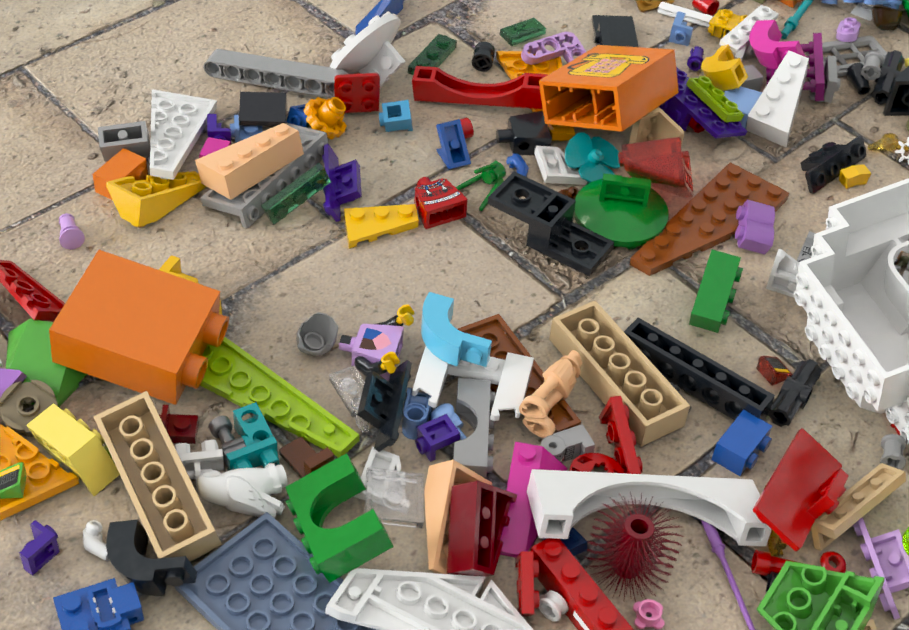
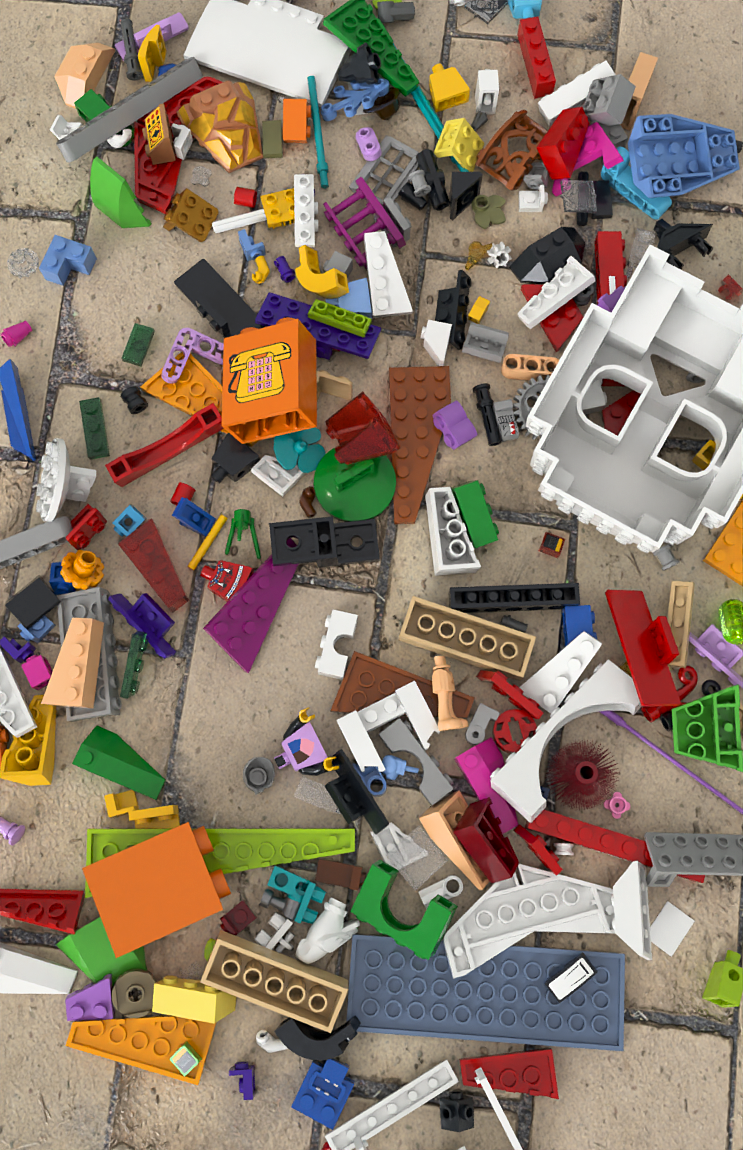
camera: 35 degrees left, 30 degrees up
yellow wing [344,204,419,249] -> none
dark purple bracket [415,414,460,462] -> none
medium azure arch [421,292,492,367] -> none
blue arm [506,154,529,177] -> none
dark pink arch [749,20,806,69] -> none
white wing [766,249,799,298] -> none
black piece [768,359,822,427] -> none
none -> green wedge [72,726,166,800]
none -> clear red wedge [118,518,189,613]
none -> yellow bar [187,514,228,571]
none -> magenta wing [203,538,298,673]
none -> yellow arm [252,256,270,284]
none -> white arch [315,610,358,680]
none -> white piece [418,875,463,909]
none -> white slope [421,320,452,366]
none -> white wedge [425,487,481,576]
none -> light grey bracket [462,322,509,363]
none -> black pin [472,383,501,446]
none -> white wing [519,631,602,713]

